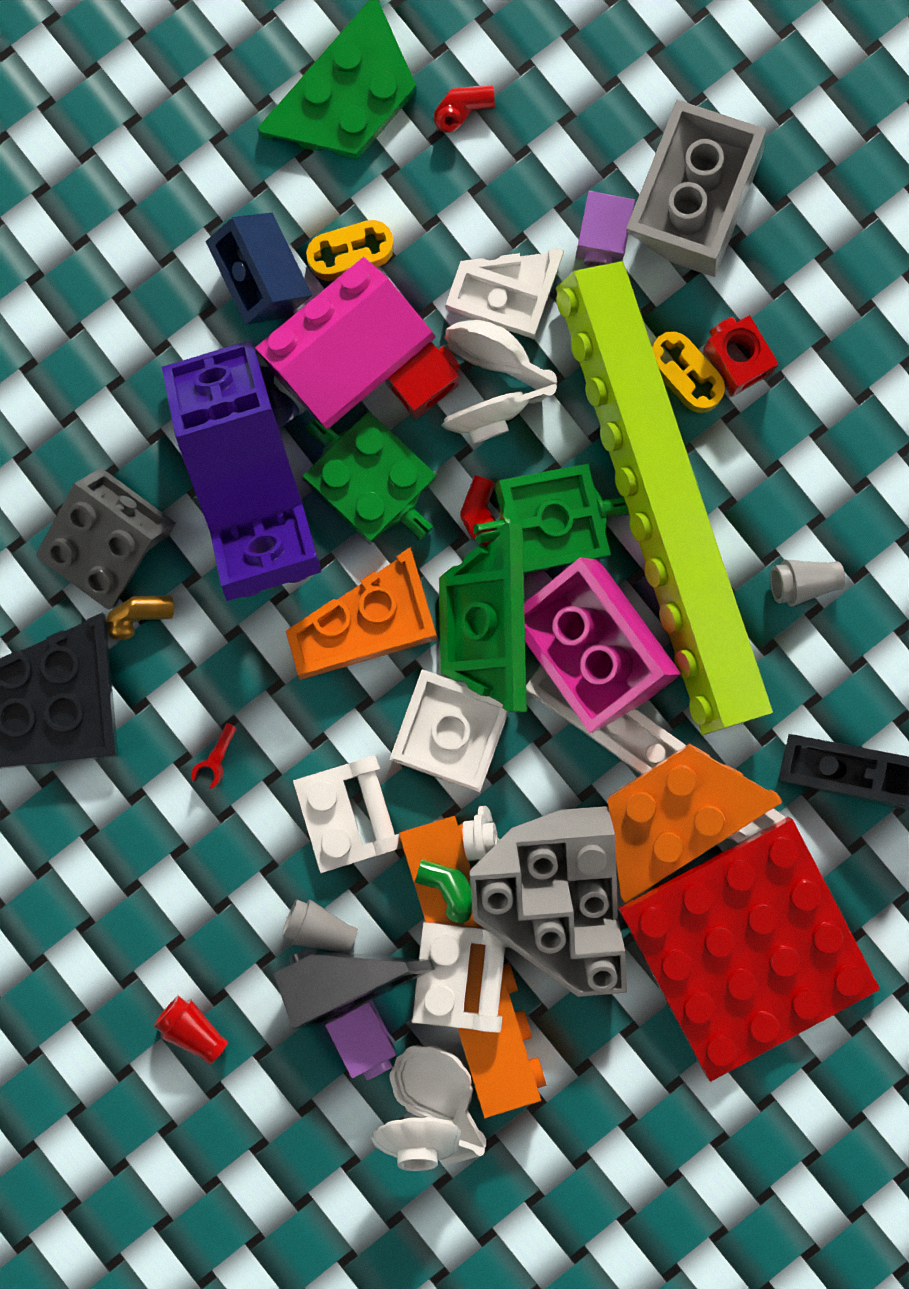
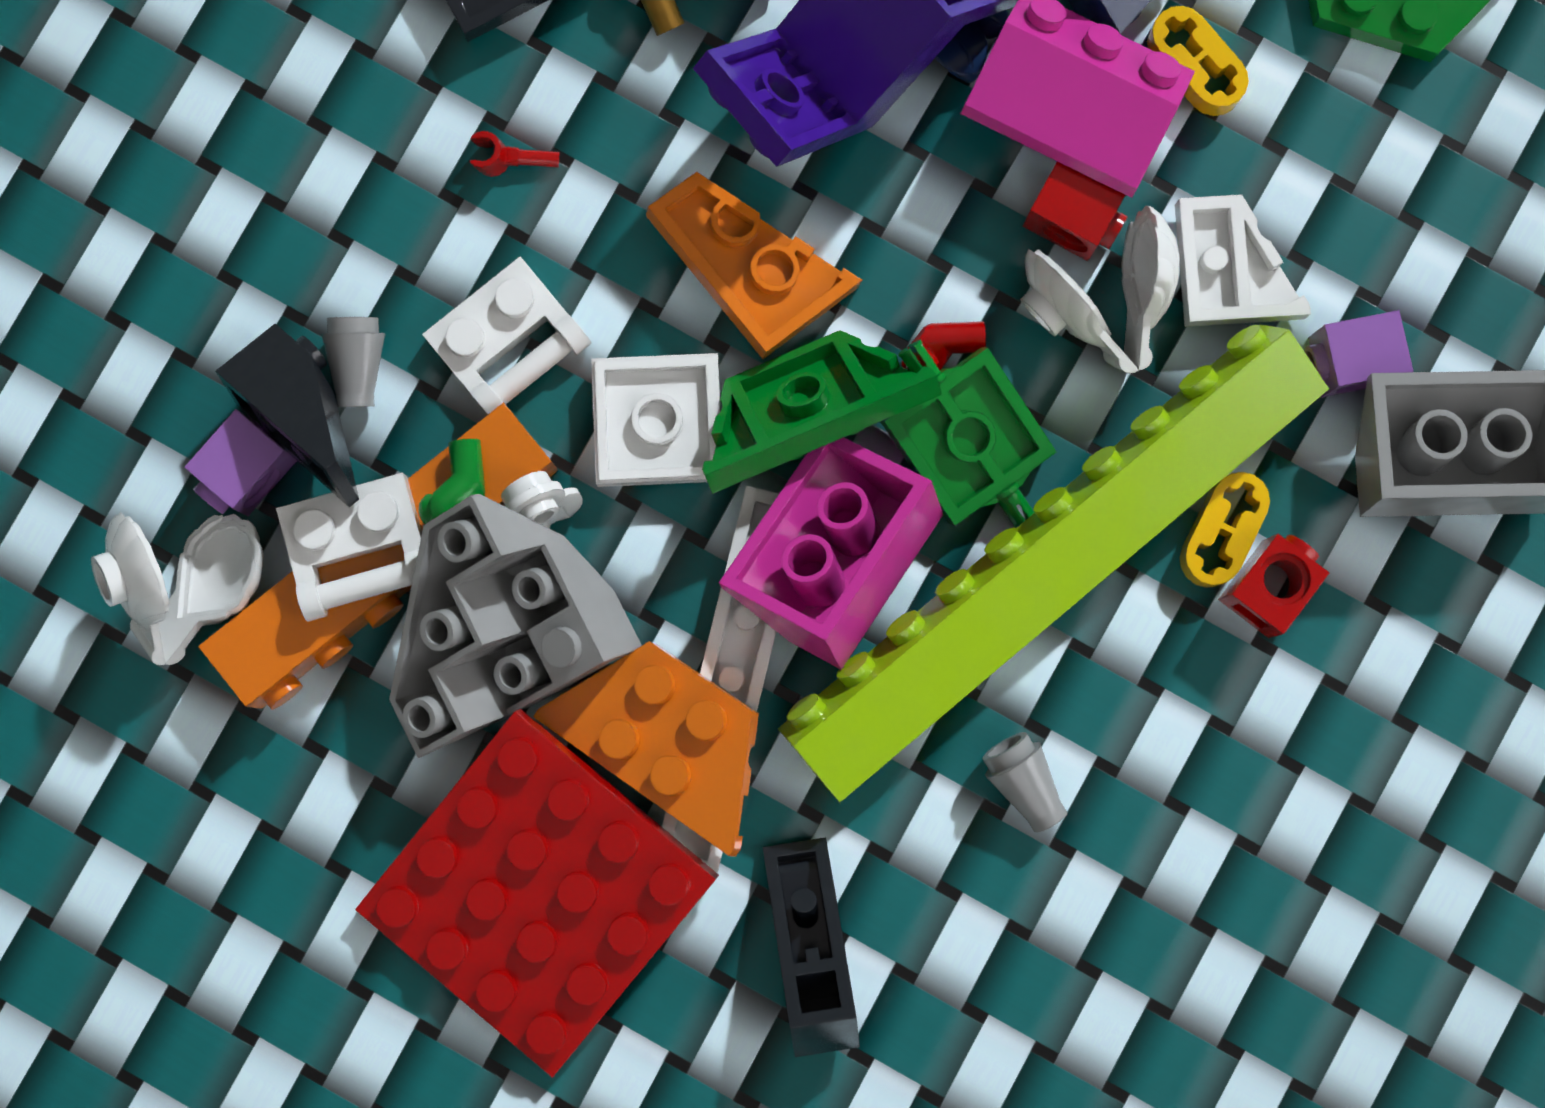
camera: 65 degrees right, 0 degrees up
red cone [154,995,228,1065] -> none
green plate [302,411,437,545] -> none
red arm [433,85,495,133] -> none

